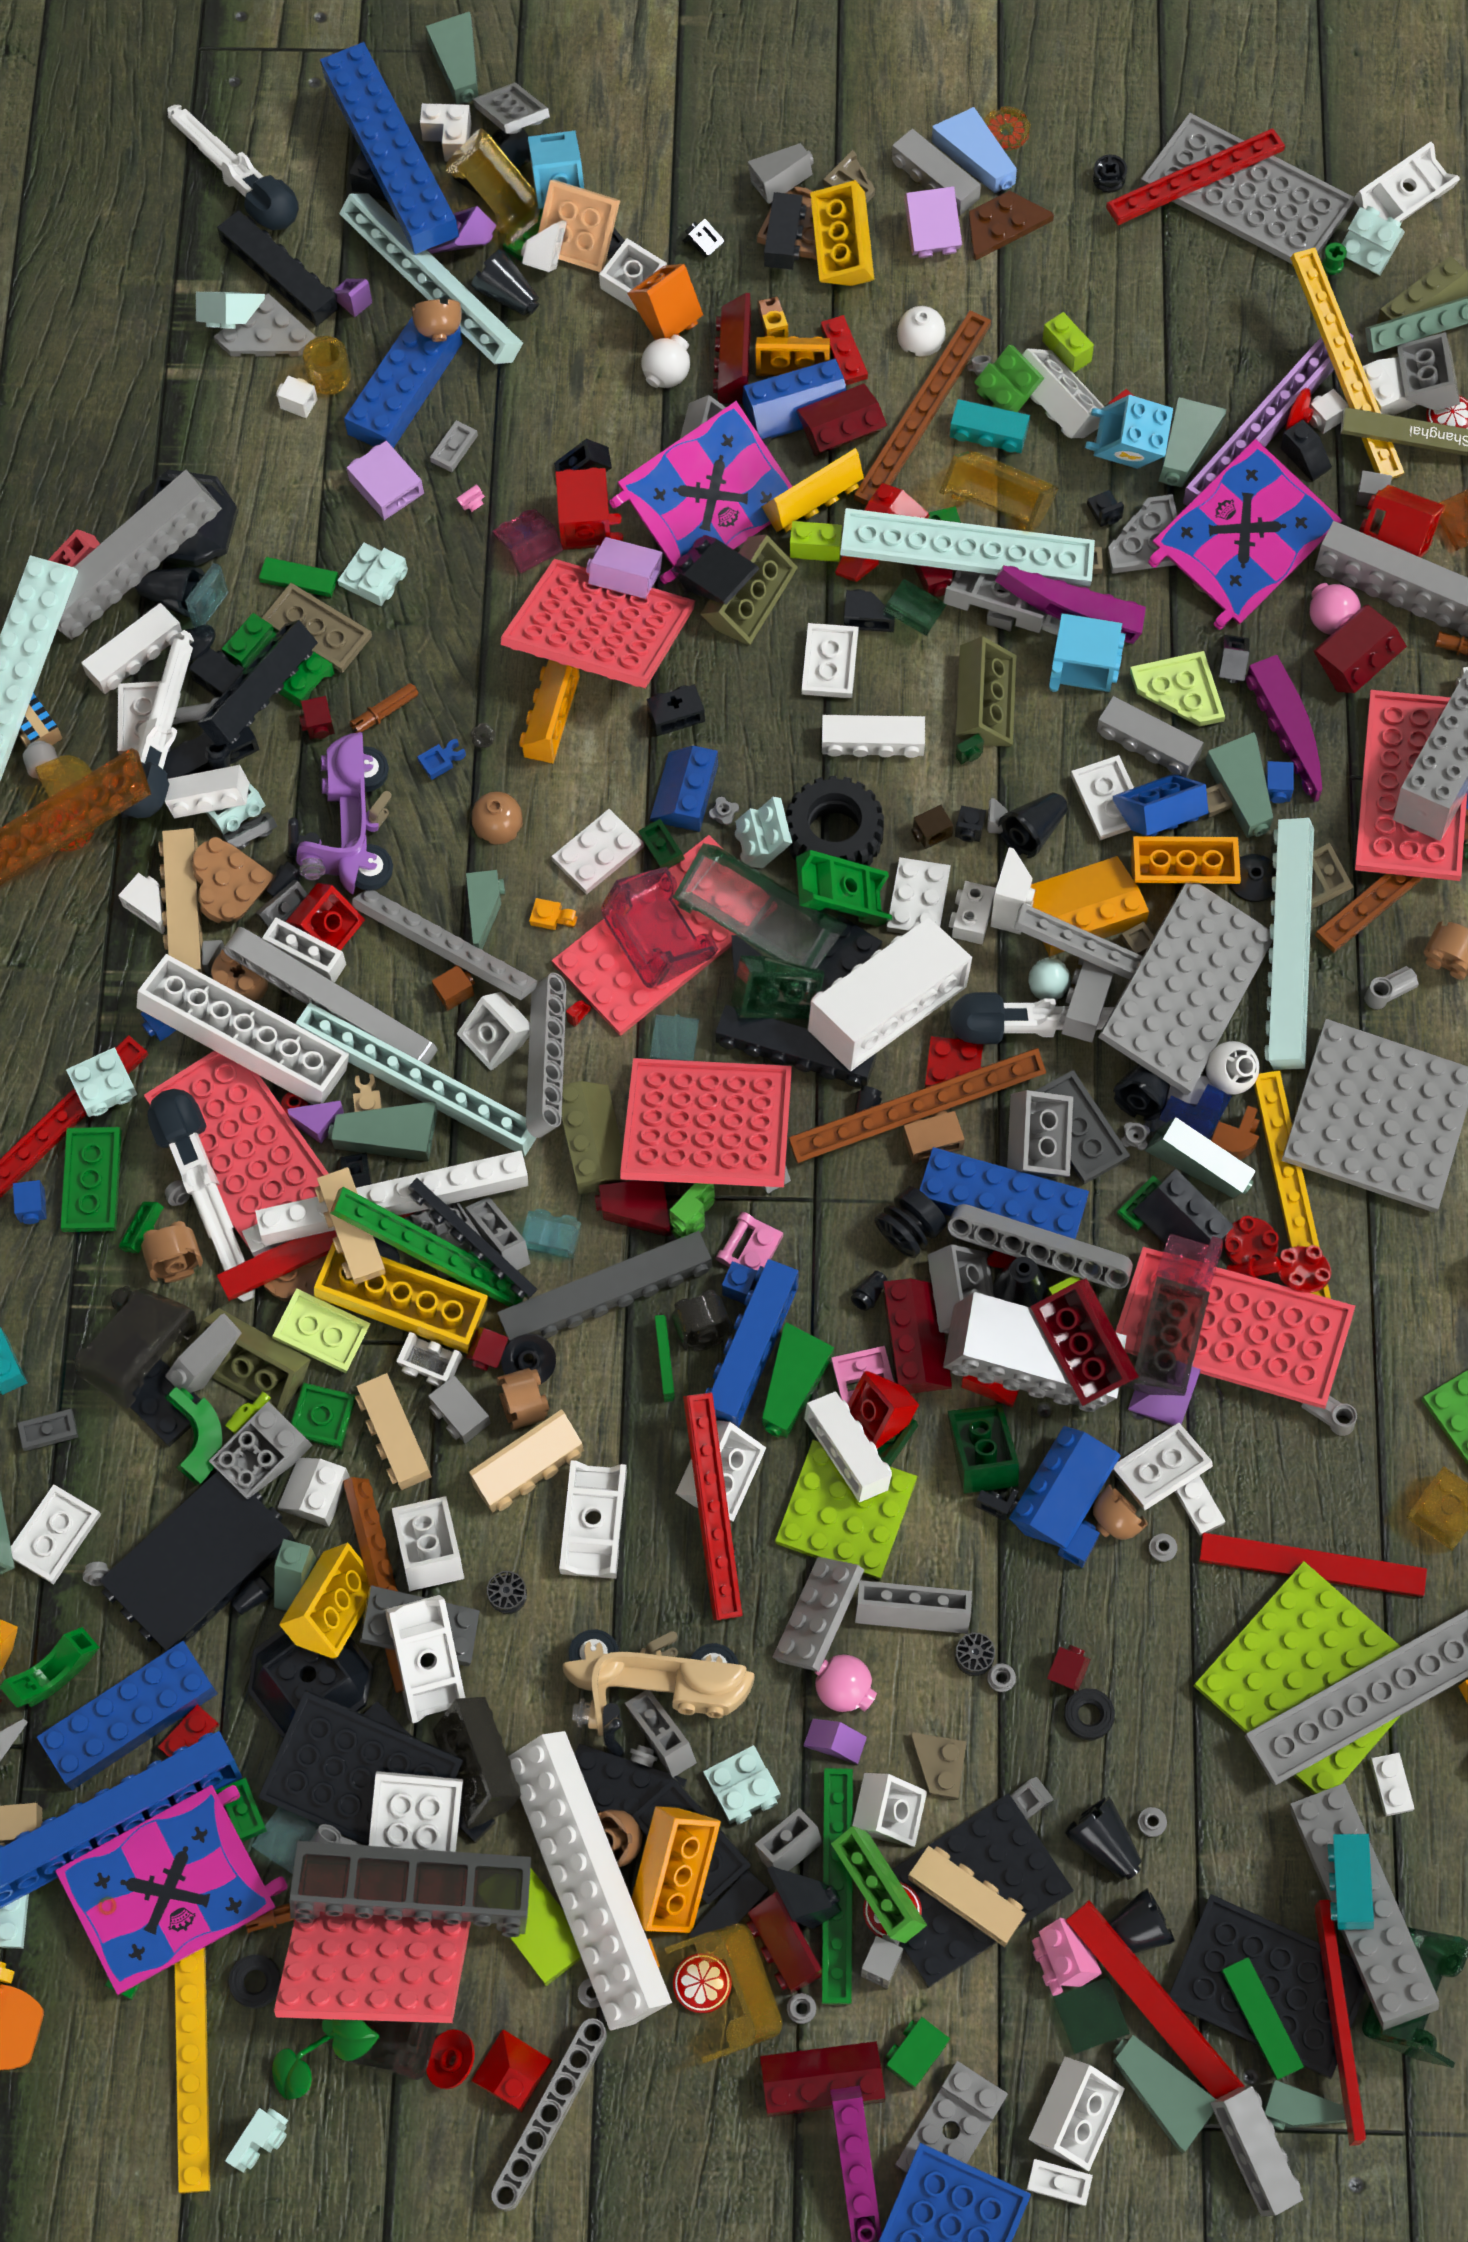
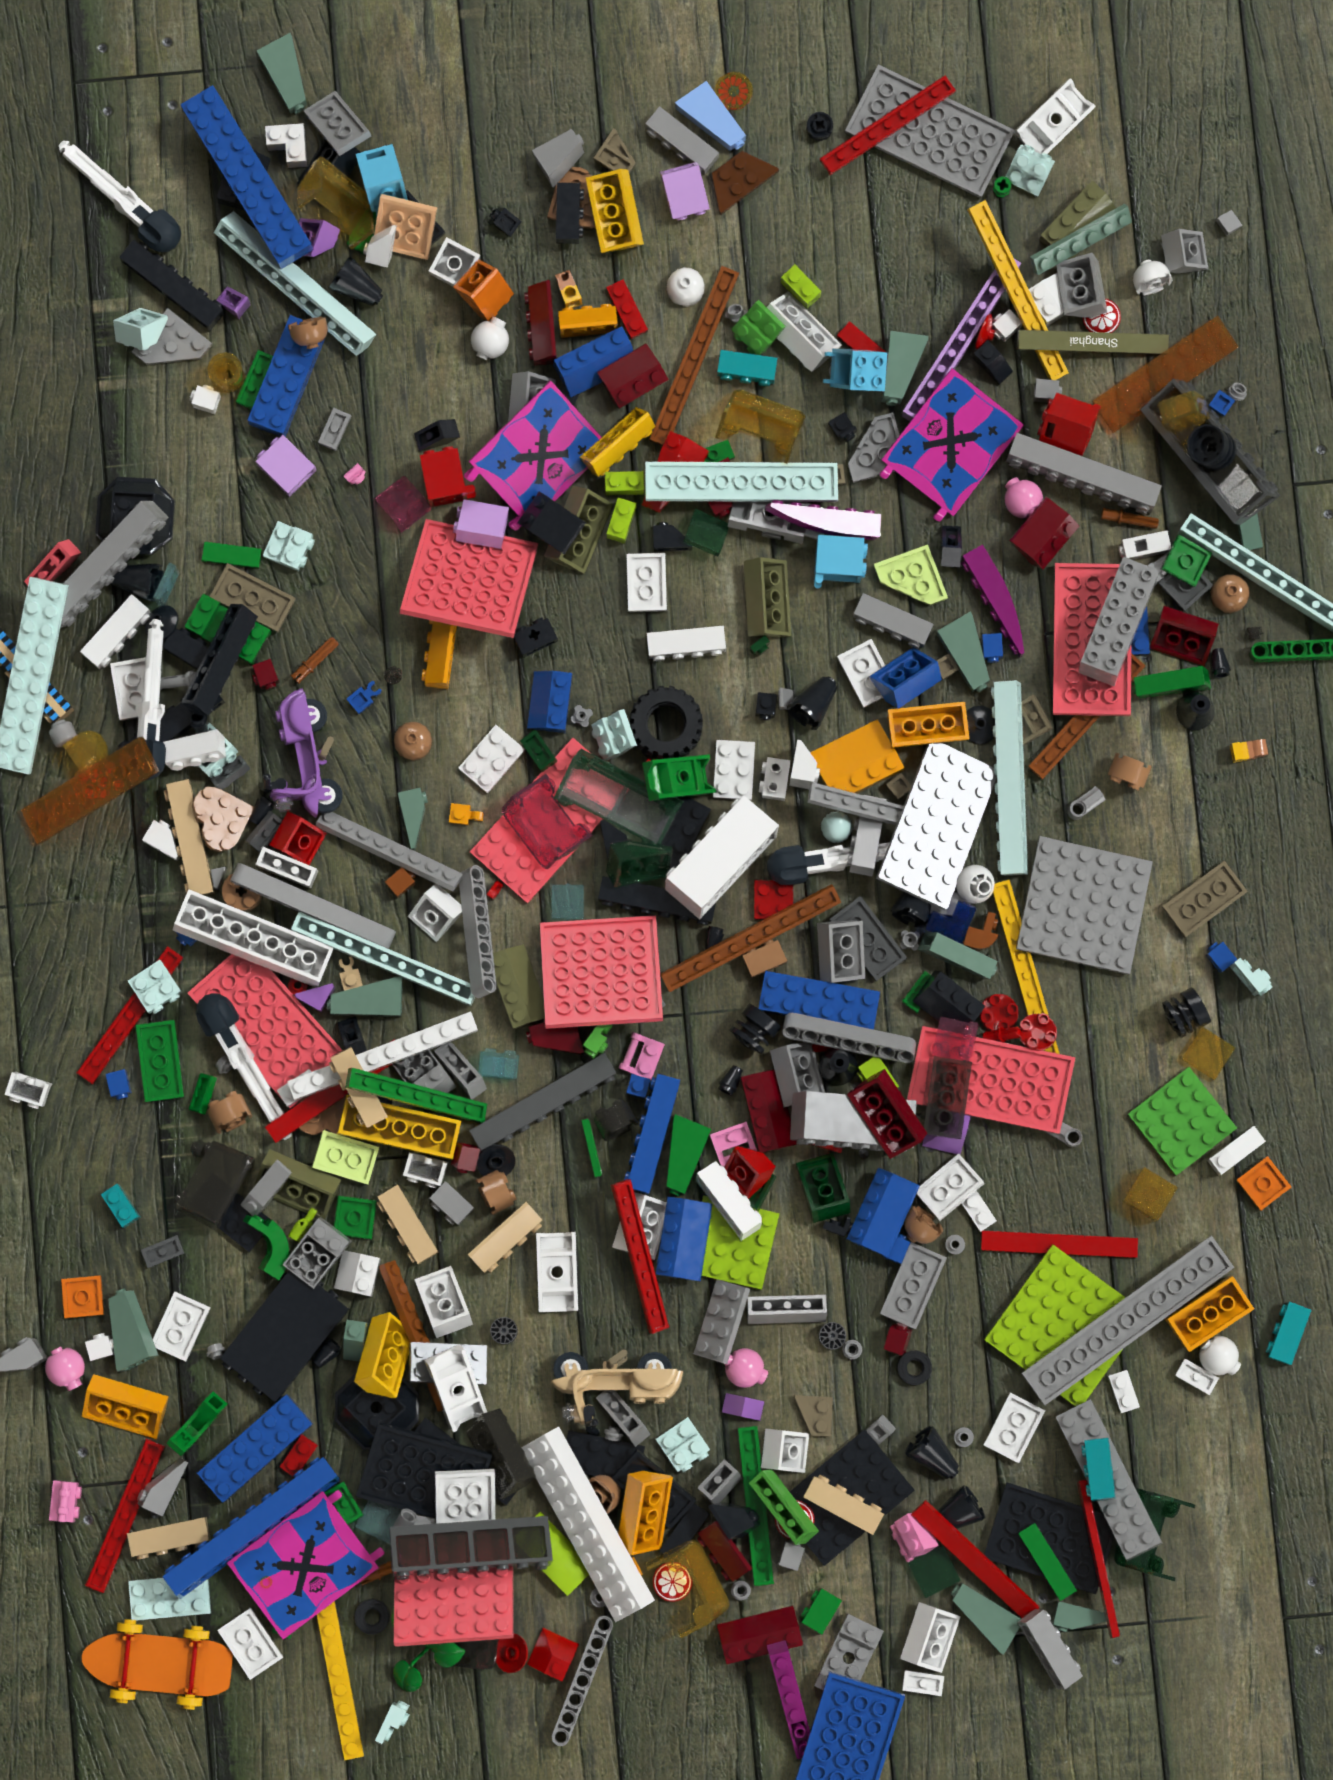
camera: 10 degrees left, 15 degrees up
black plate [408,1178,538,1300] -> none
dark brown brick [911,805,953,849] -> none
none -> white plate [218,1608,283,1680]
none -> green tile [236,350,273,410]
none -> lime brick [607,498,636,543]
none -> blue slope [656,1197,713,1281]
none -> light grey plate [880,1242,947,1330]
none -> white plate [983,1393,1045,1463]

